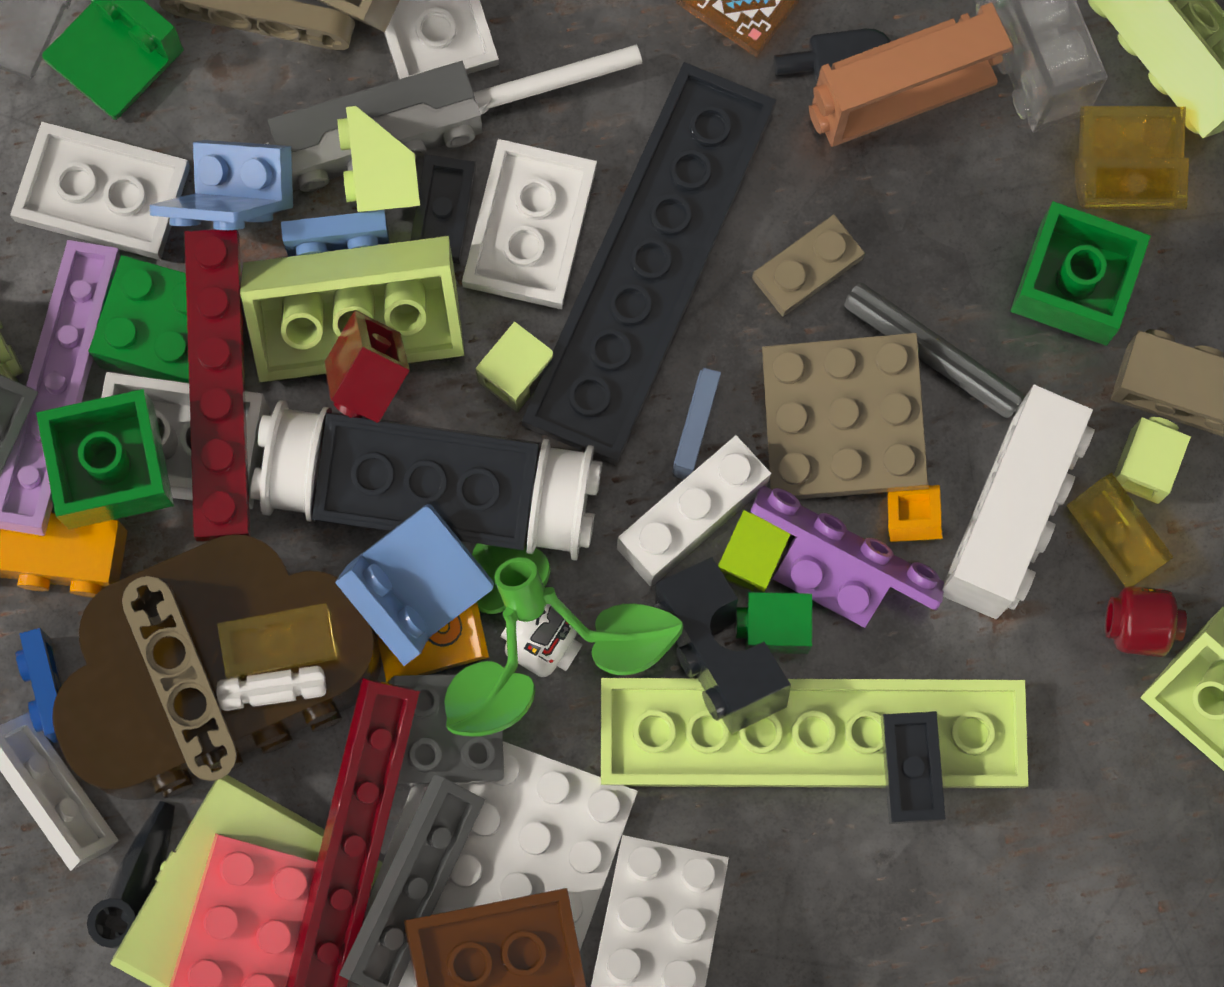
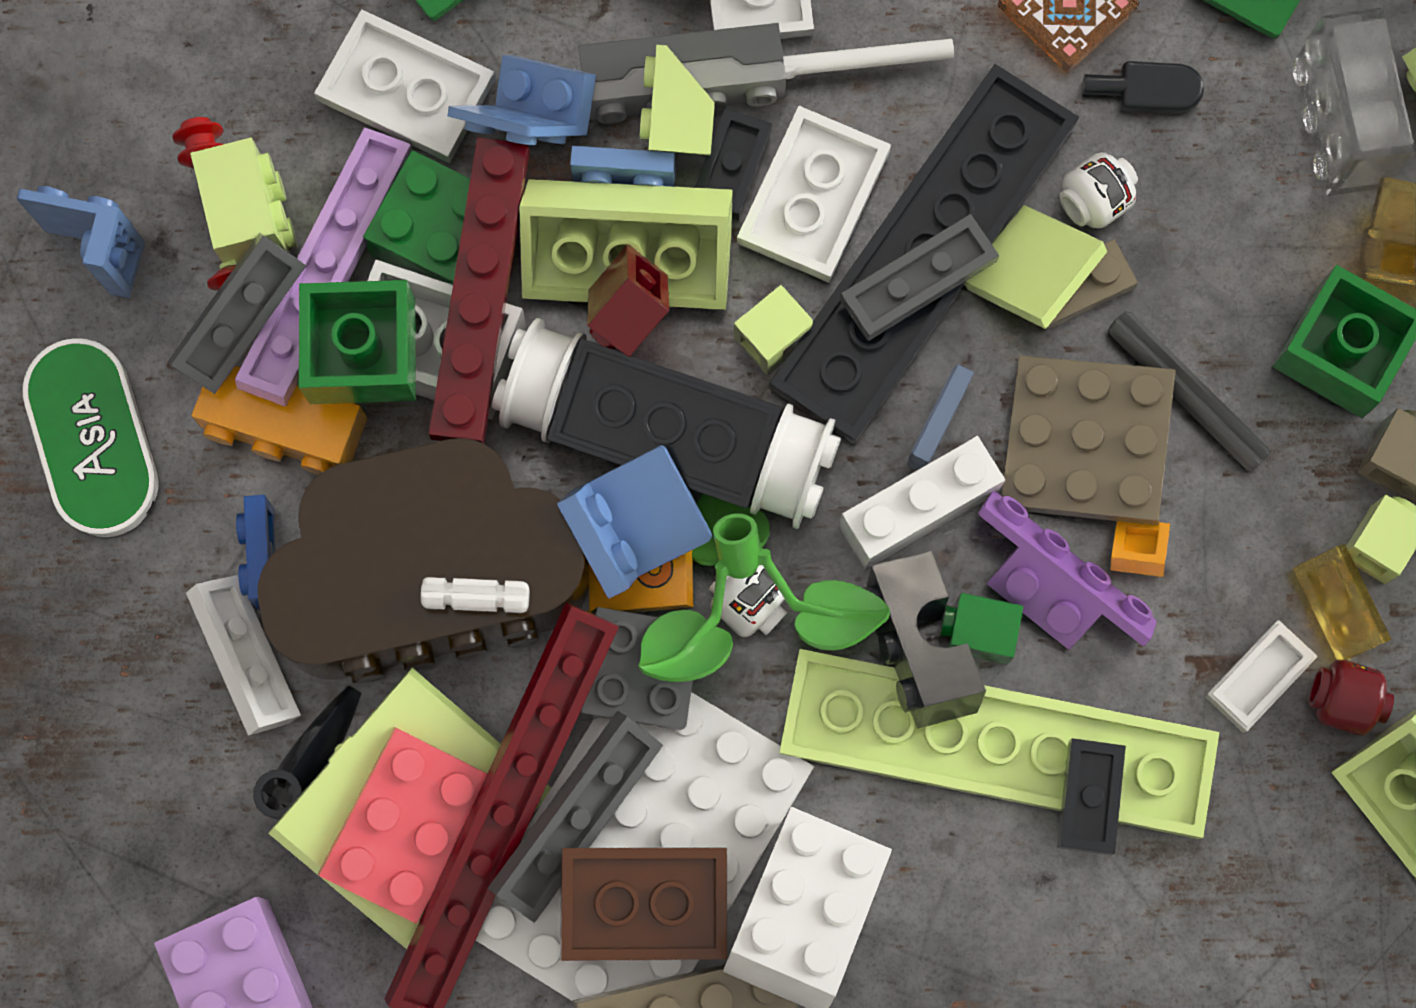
camera: 15 degrees right, 0 degrees up
dark tan beam [122,576,237,781] -> none
clear yellow plate [217,603,337,679] -> none
lime brick [718,510,791,593] -> none
nougat door [809,2,1013,147] -> none
white brick [942,385,1095,620] -> none
none -> dark grey plate [840,214,999,341]
none -> yellowish green tile [965,205,1107,329]
none -> white head [1059,152,1138,228]
none -> white tile [1204,620,1318,733]

